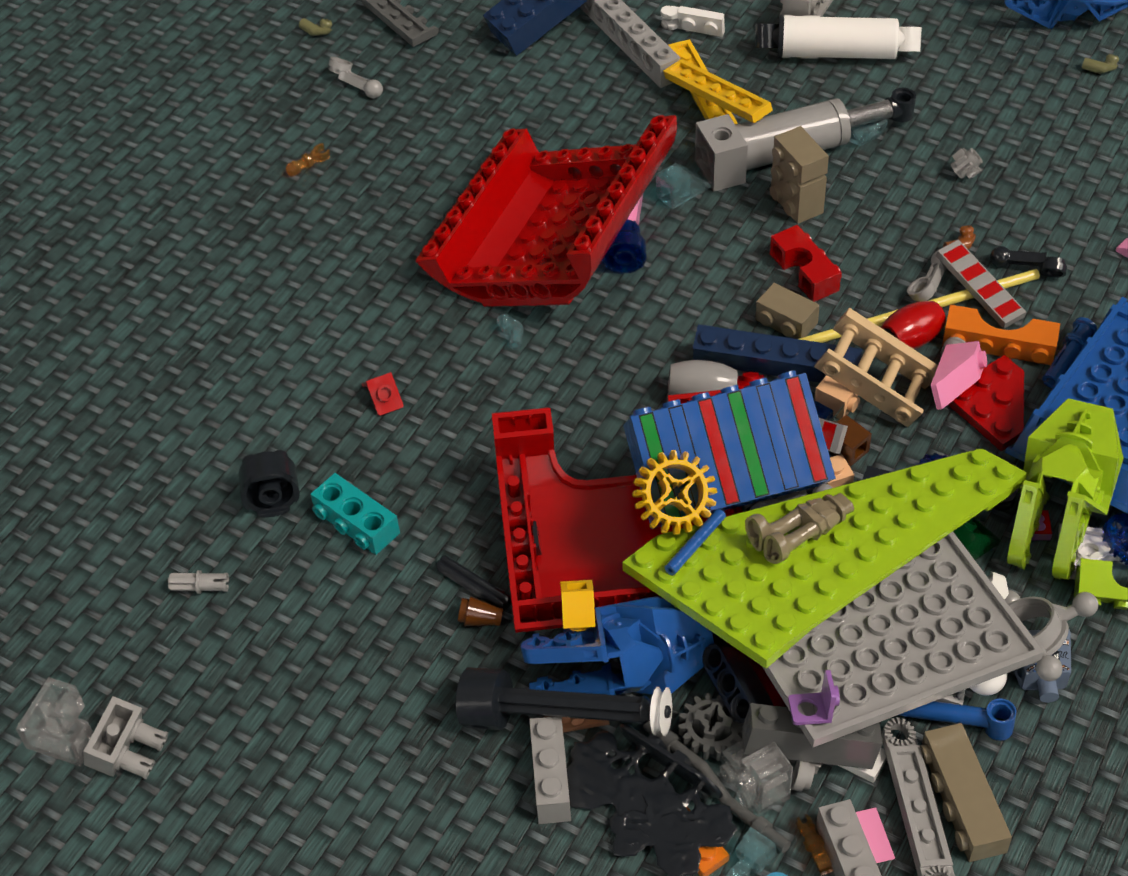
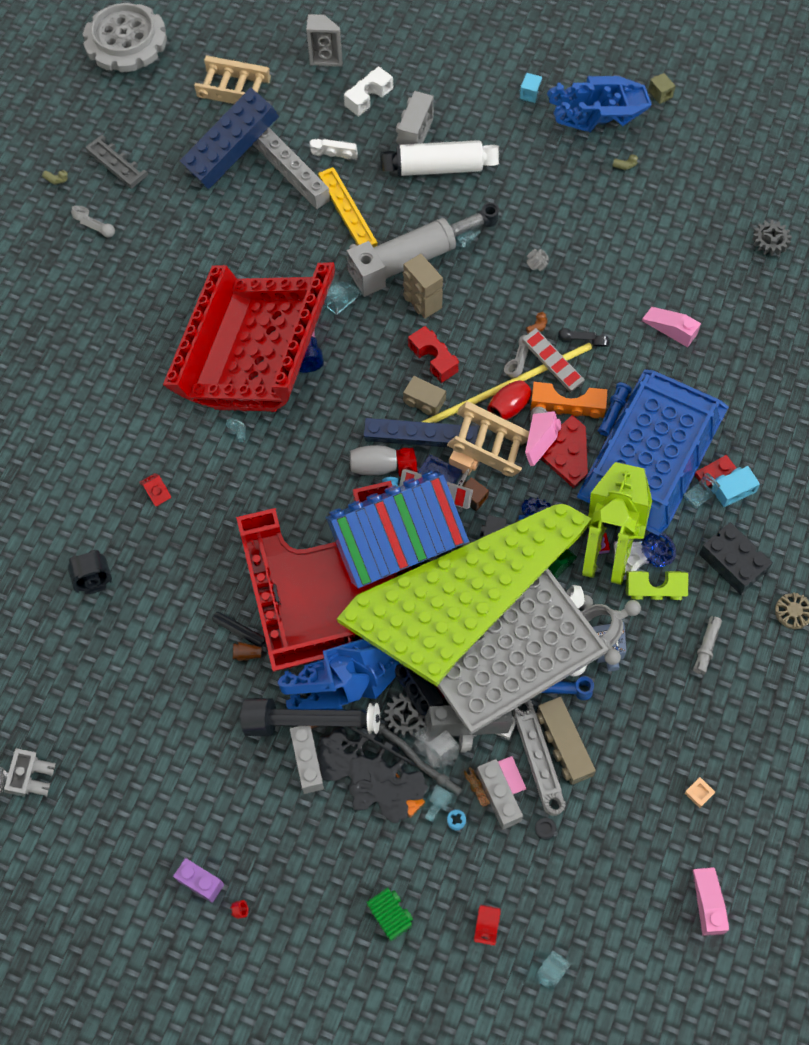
camera: 10 degrees left, 15 degrees up
light grey axle [168,570,229,594] -> none
clear orange piece [286,143,330,176] -> none
teal brick [310,473,400,555] -> none
yellow brick [560,580,595,631] -> none
yellow gear [632,450,717,535] -> none
yellow plate [663,59,773,123] -> none
blue piece [665,509,726,576] -> none
dark tan piece [745,493,854,564] -> none
medium lavender bracket [788,670,840,725] -> none
light nougat plate [826,454,855,488] -> none

